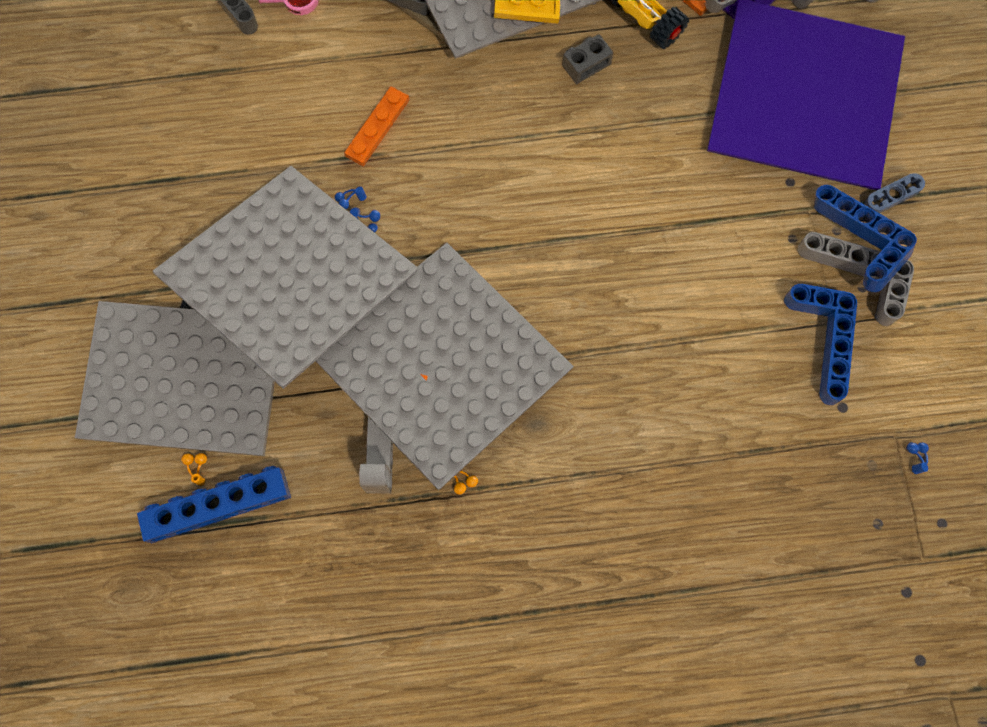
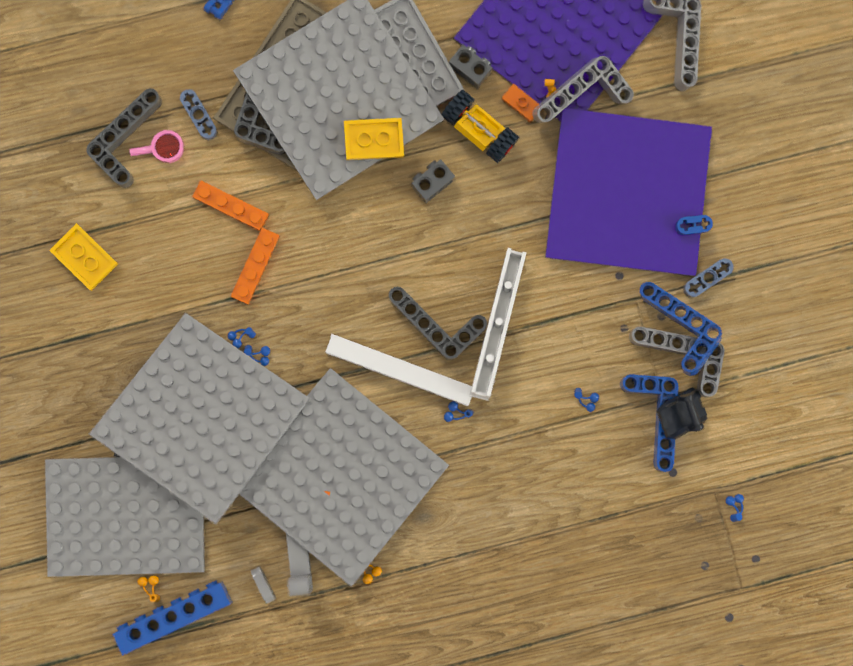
camera: 15 degrees left, 10 degrees up
none -> yellow plate [49,223,118,291]
none -> orange plate [192,180,269,231]
none -> light grey beam [251,566,276,604]
none -> white tile [326,334,472,406]
none -> dark grey beam [389,286,487,360]
none -> blue piece [444,401,474,422]
none -> white tile [470,248,527,401]
none -> blue piece [574,388,599,412]
none -> black shield [657,387,707,439]
none -> blue beam [675,215,713,235]

